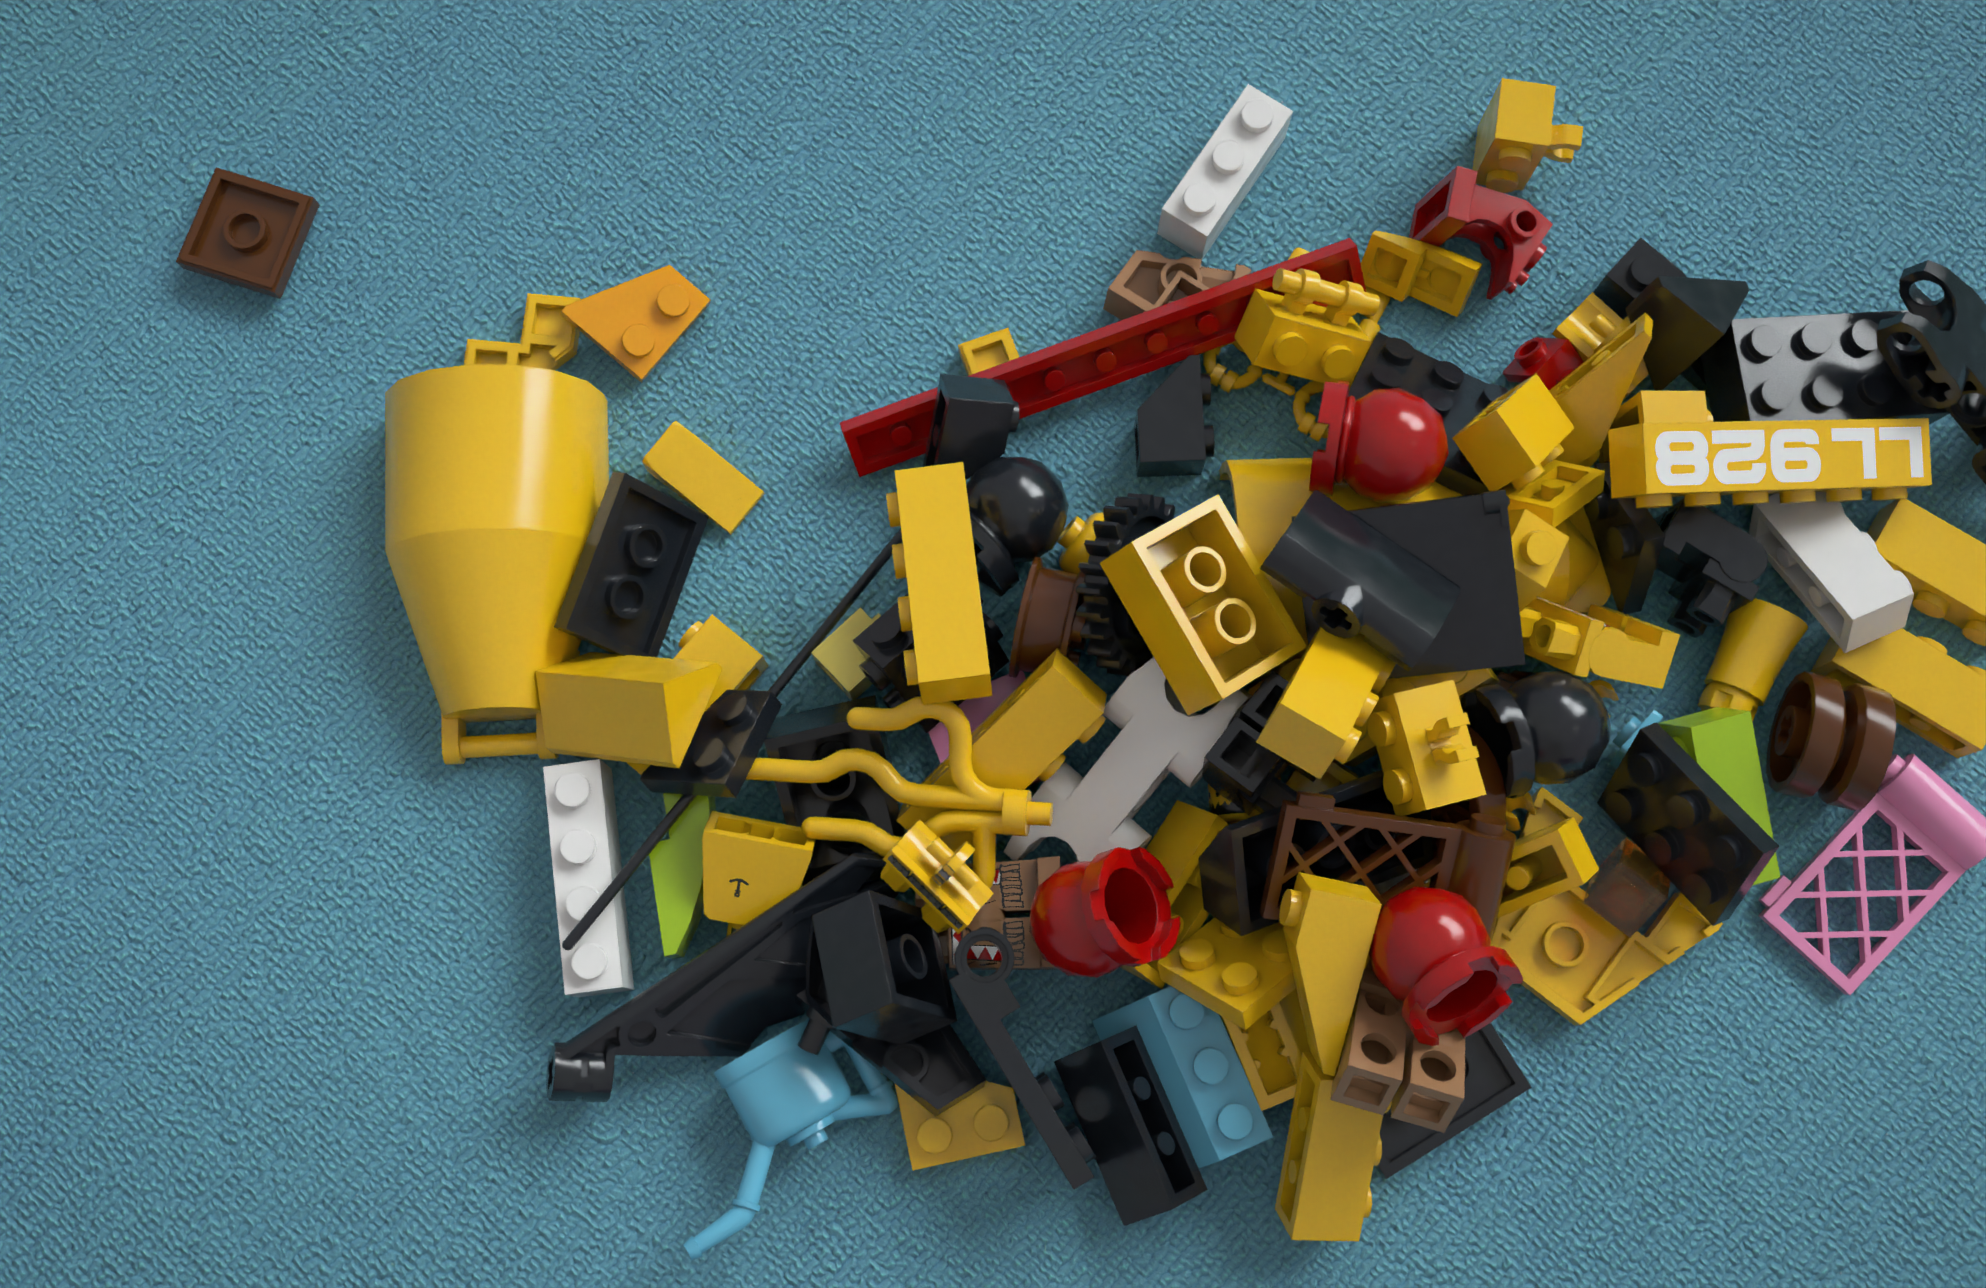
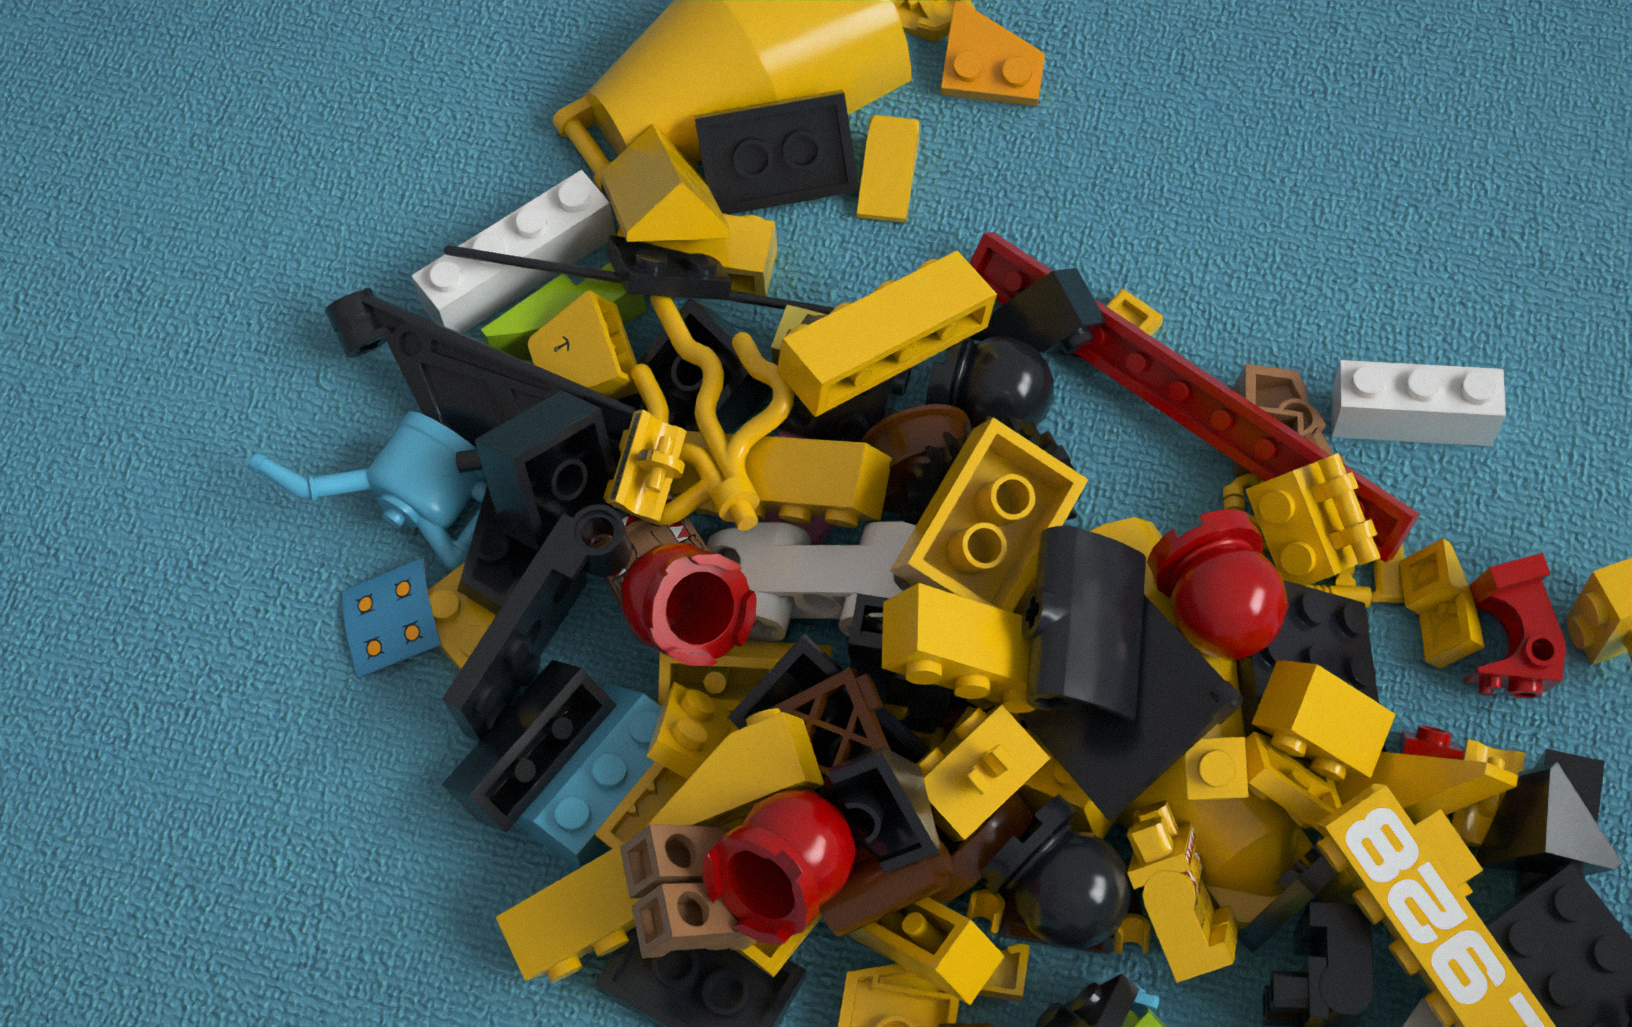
camera: 65 degrees right, 15 degrees down
black slope [1134,355,1215,477] -> none
none -> dark azure sticker [341,558,441,678]
none -> black slope [819,747,940,873]

